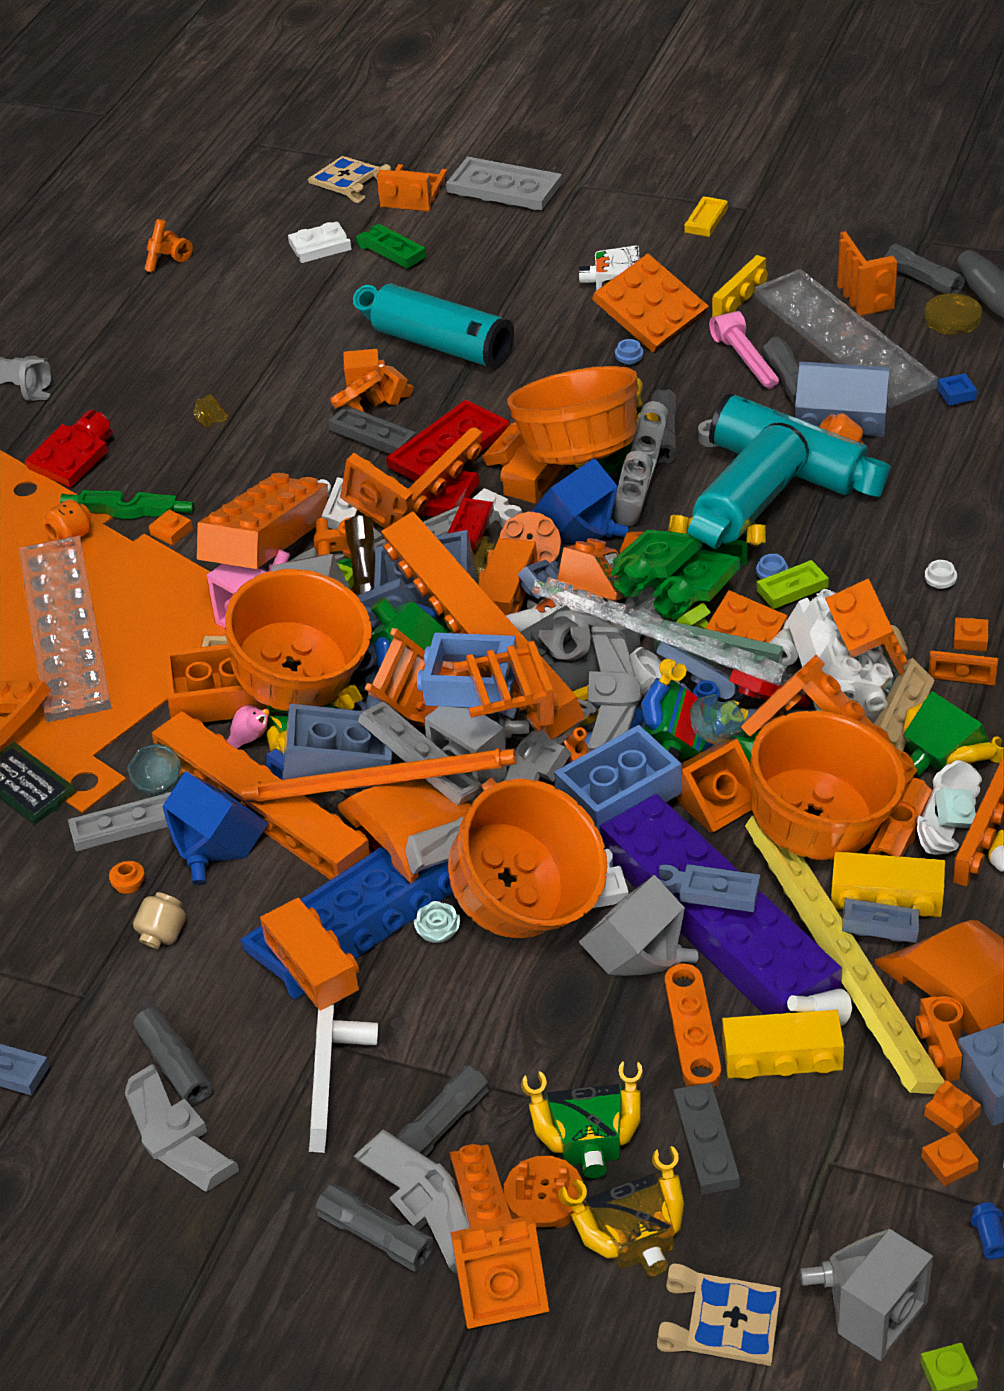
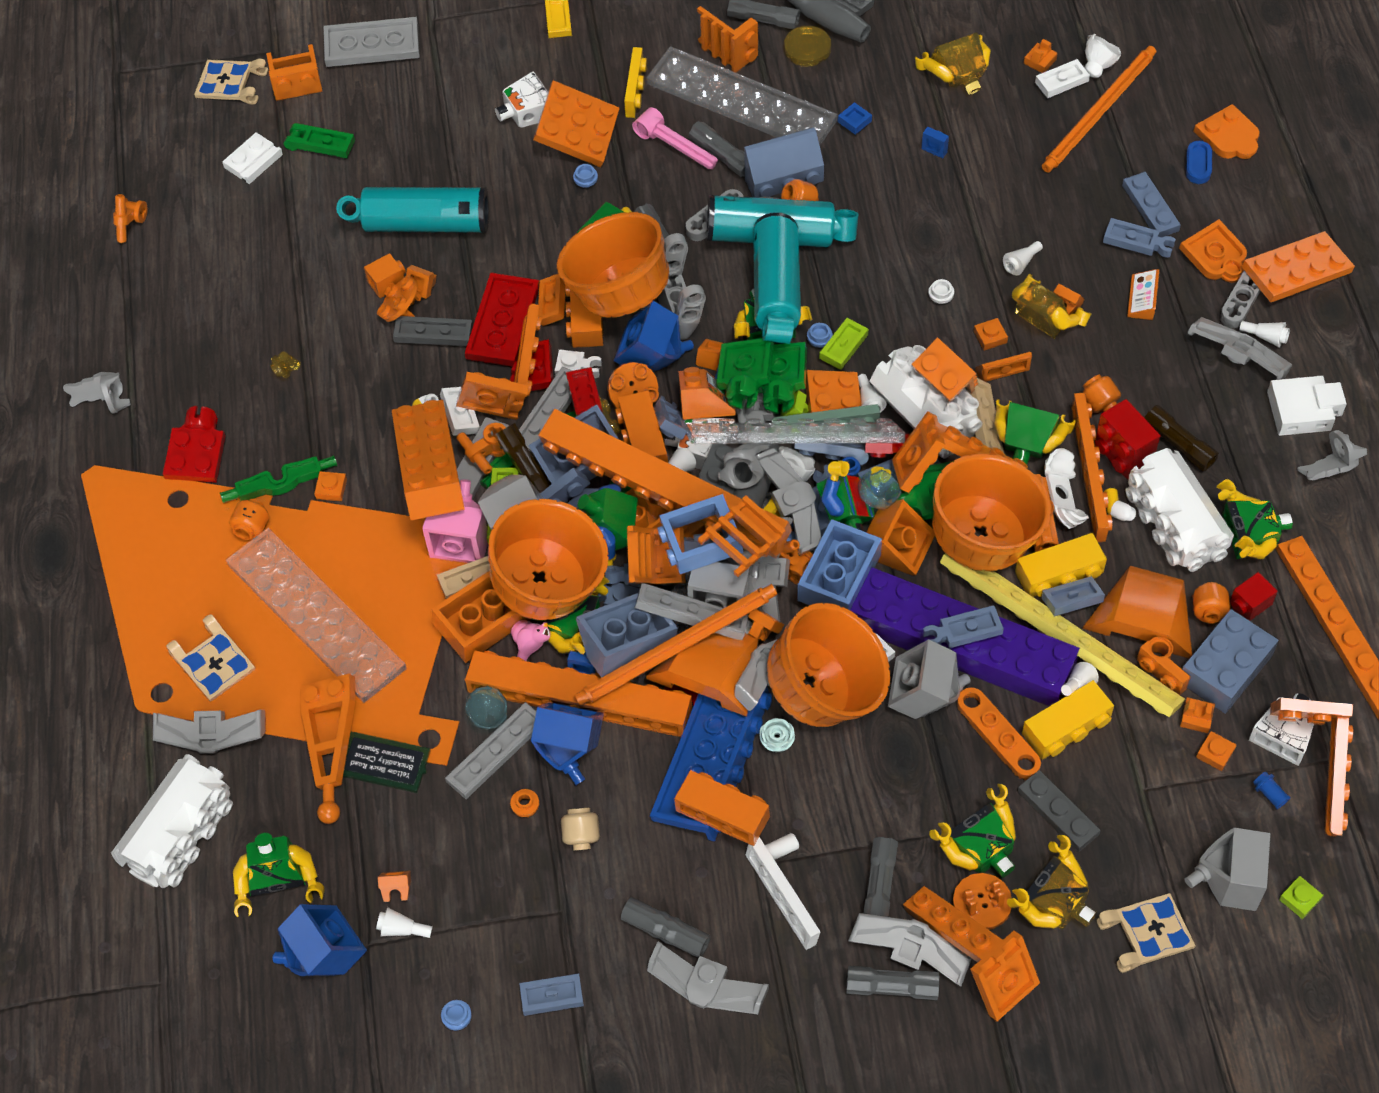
camera: 30 degrees left, 15 degrees up
light aqua plate [935,788,976,828] -> none

